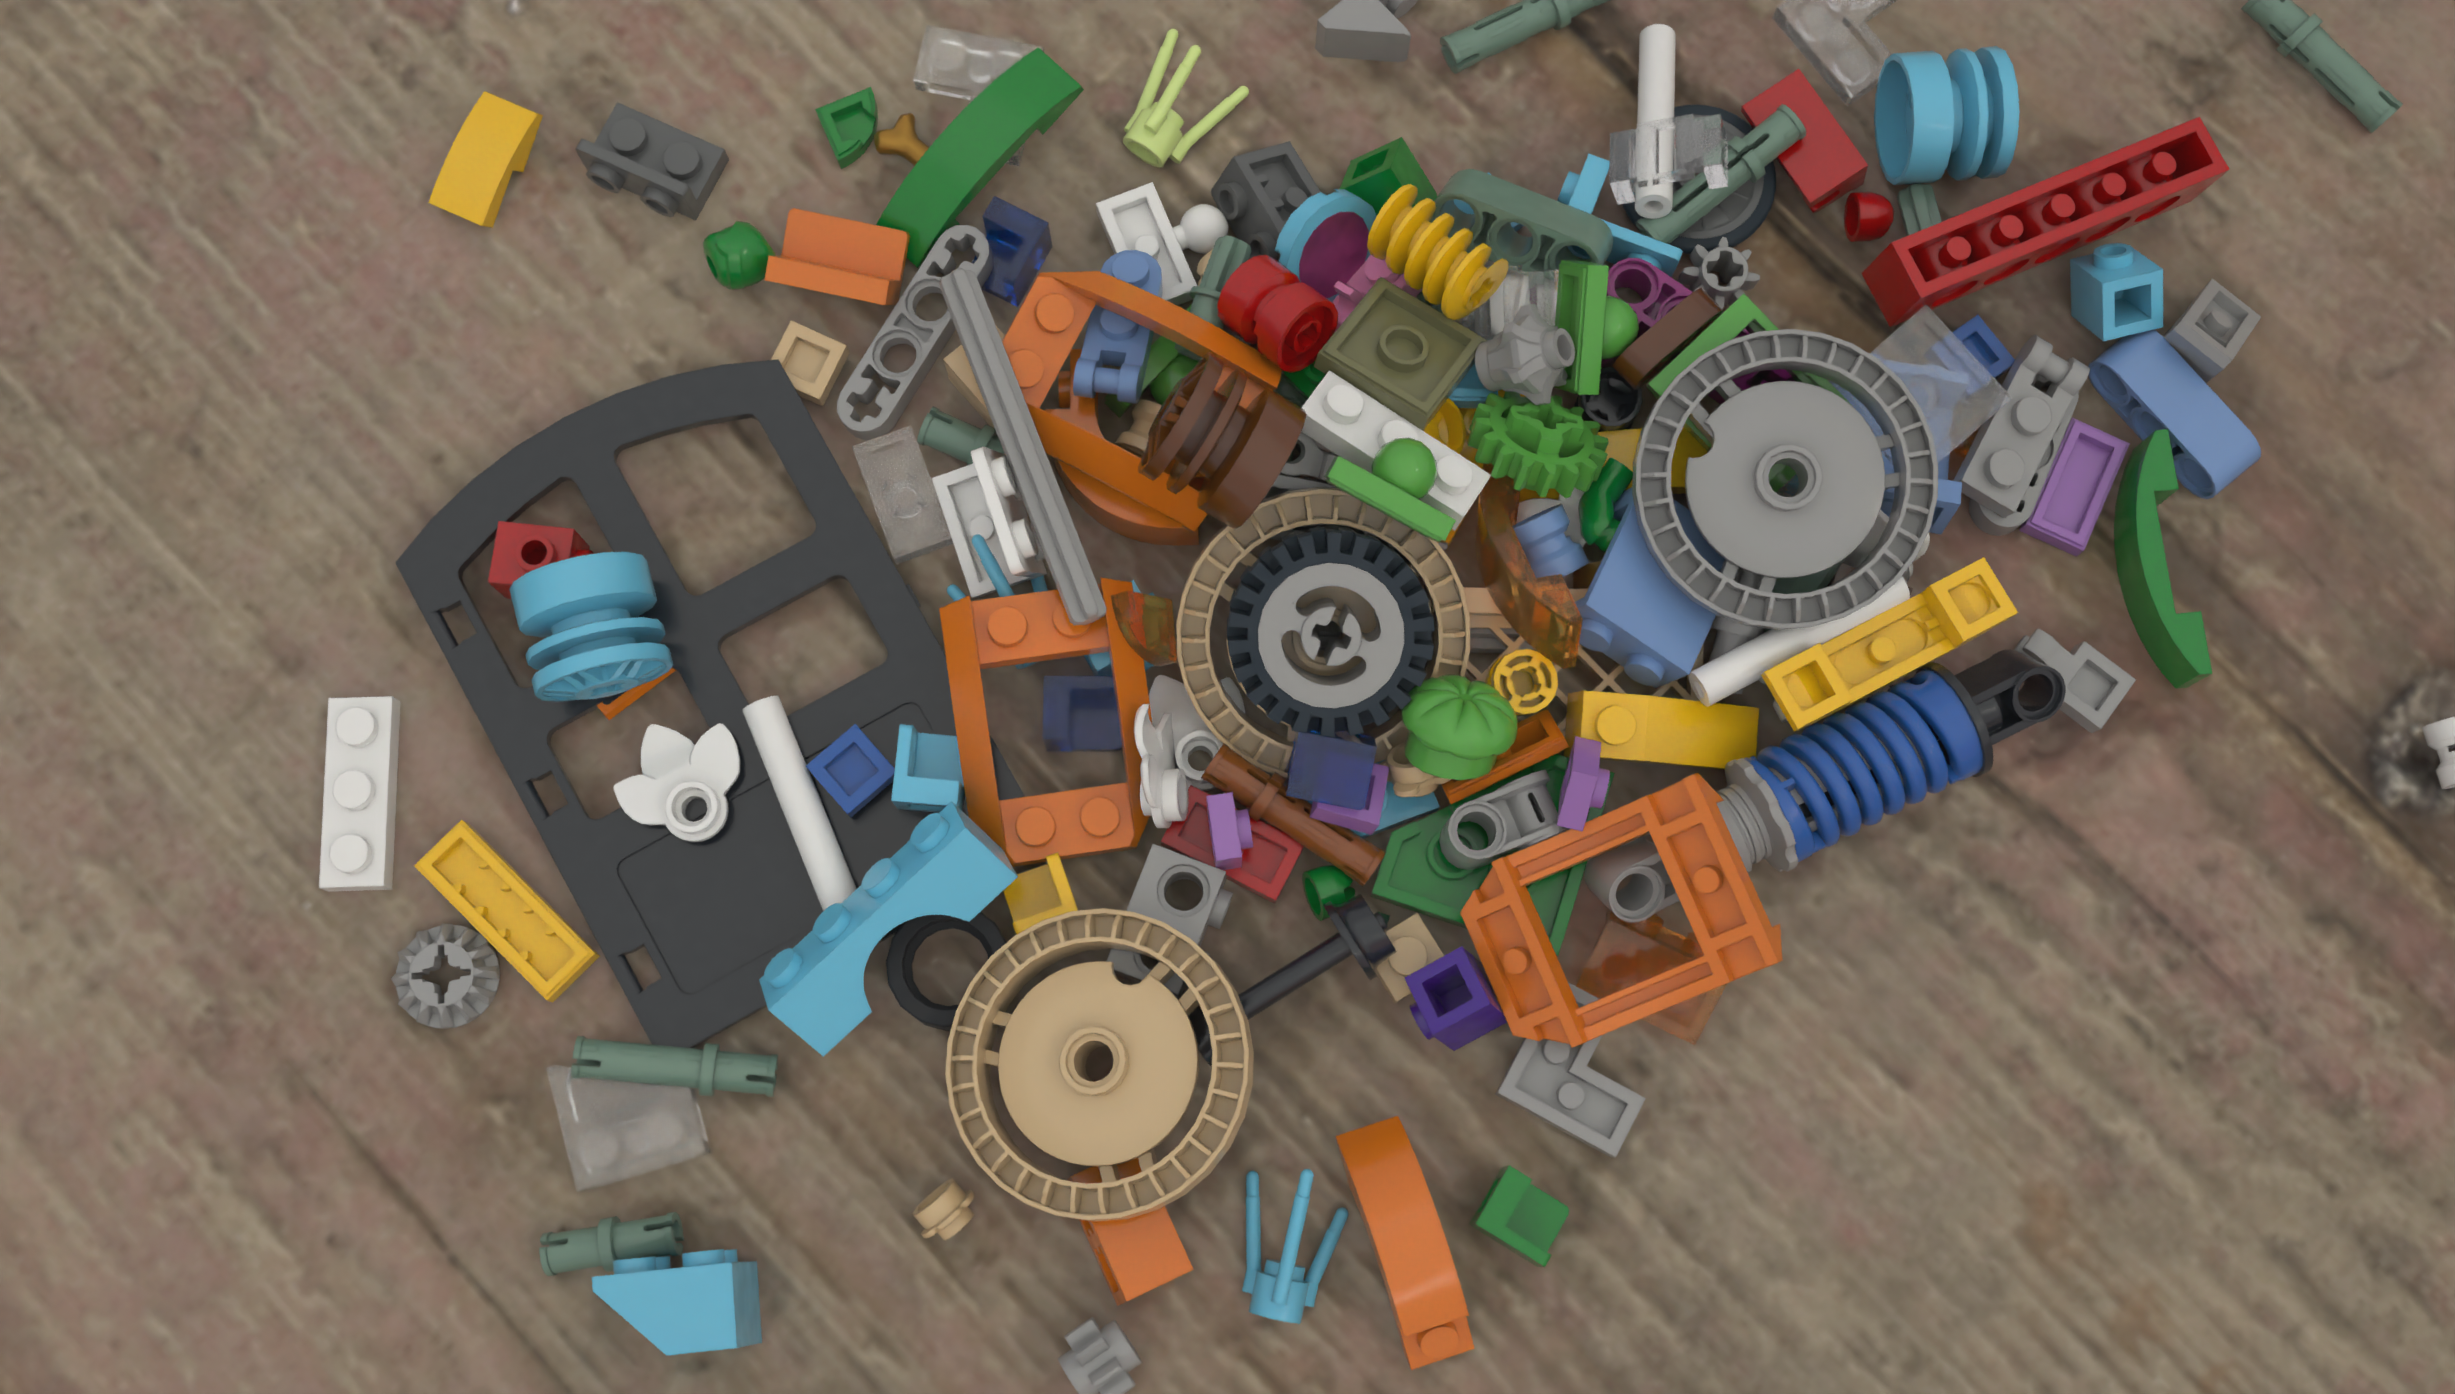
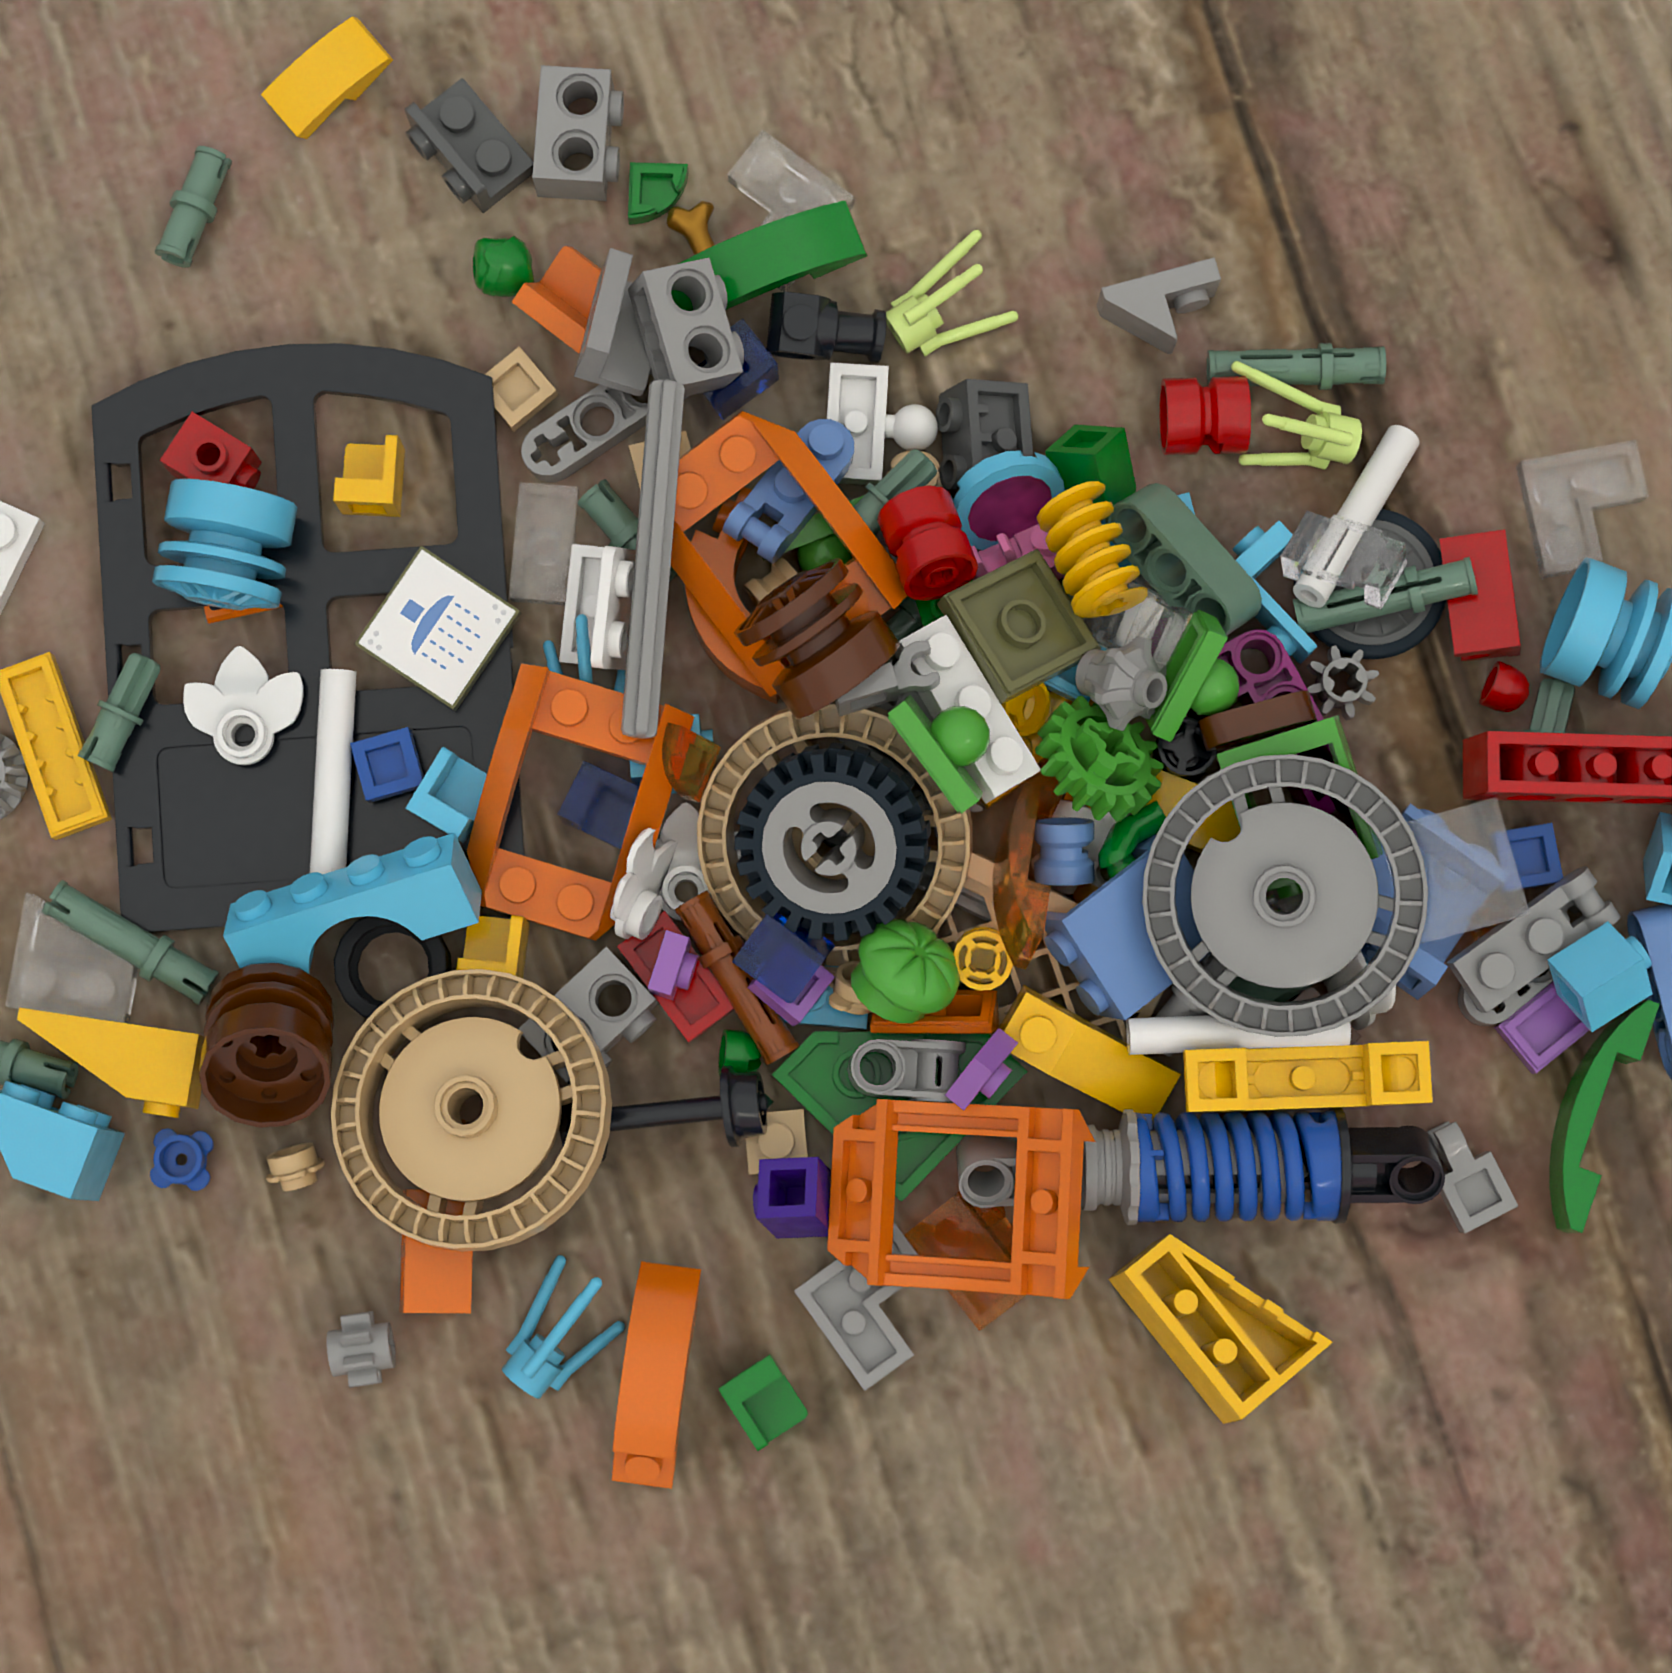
camera: 25 degrees right, 5 degrees up
none -> yellow slope [17,1007,205,1118]
none -> sand green axle [78,653,160,772]
none -> blue plate [150,1128,214,1191]
none -> sand green pin [155,146,232,268]
none -> reddish brown wheel [199,963,334,1128]
none -> yellow panel [333,435,405,517]
none -> white tile [355,546,522,712]
none -> light grey brick [532,65,624,201]
none -> light grey panel [574,248,651,396]
none -> light grey brick [628,258,744,397]
none -> black connector [766,291,886,363]
none -> light grey plate [835,641,940,717]
none -> yellow wedge [1108,1234,1333,1424]
none -> red wheel [1159,376,1251,456]
none -> yellowish green plant [1231,361,1362,469]
none -> medium azure brick [1547,921,1653,1032]

